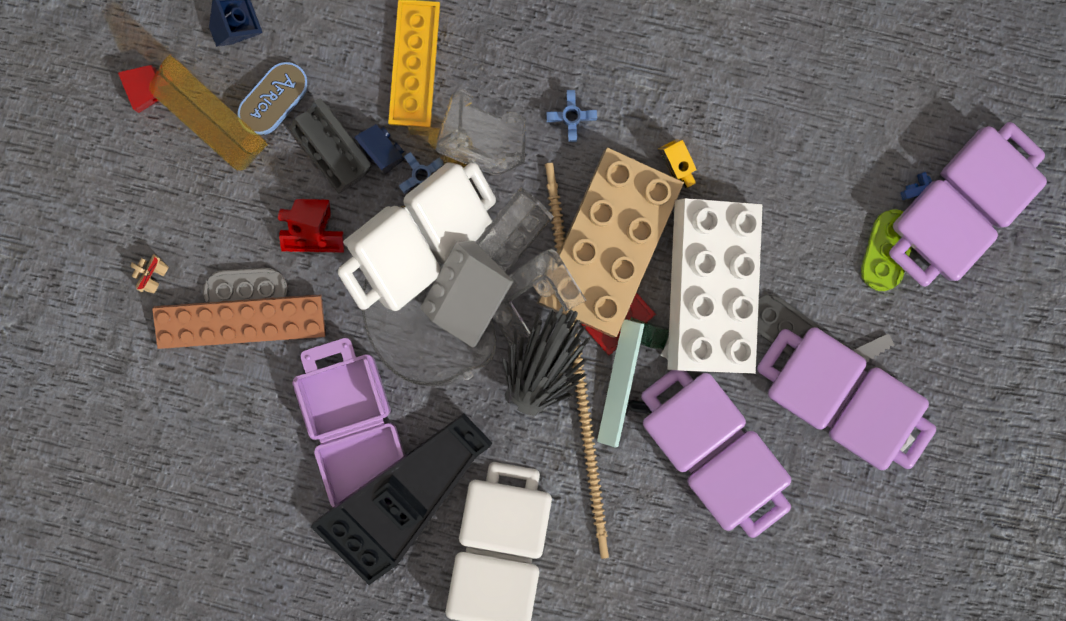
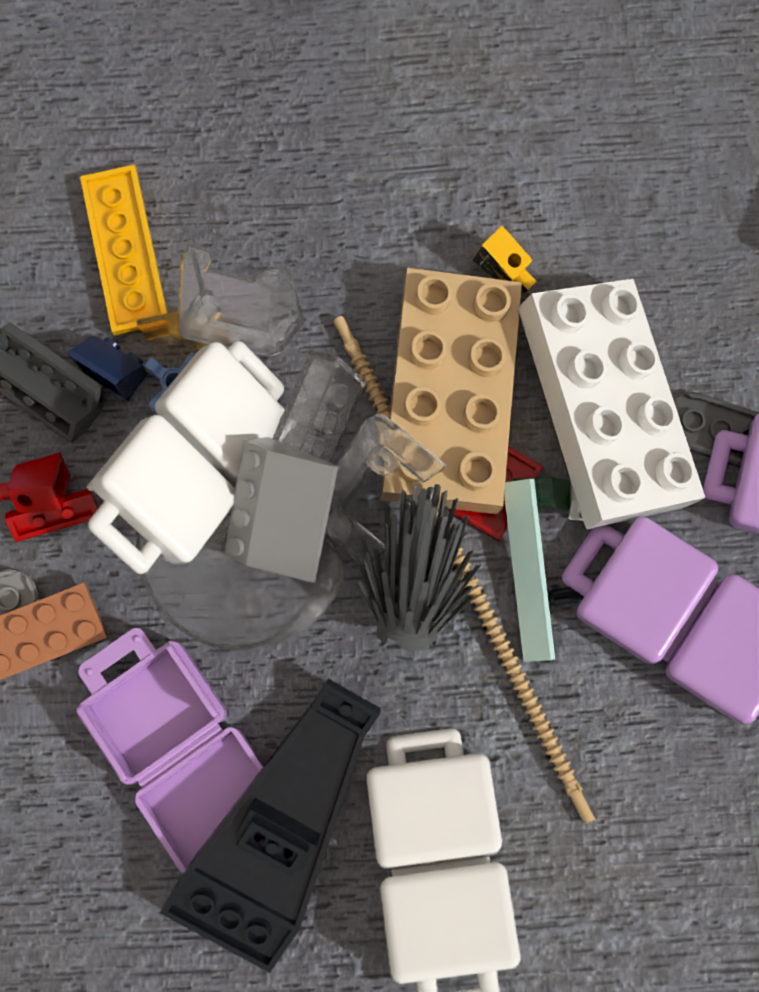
camera: 15 degrees left, 10 degrees down
medium blue pin [546,90,597,142] -> none

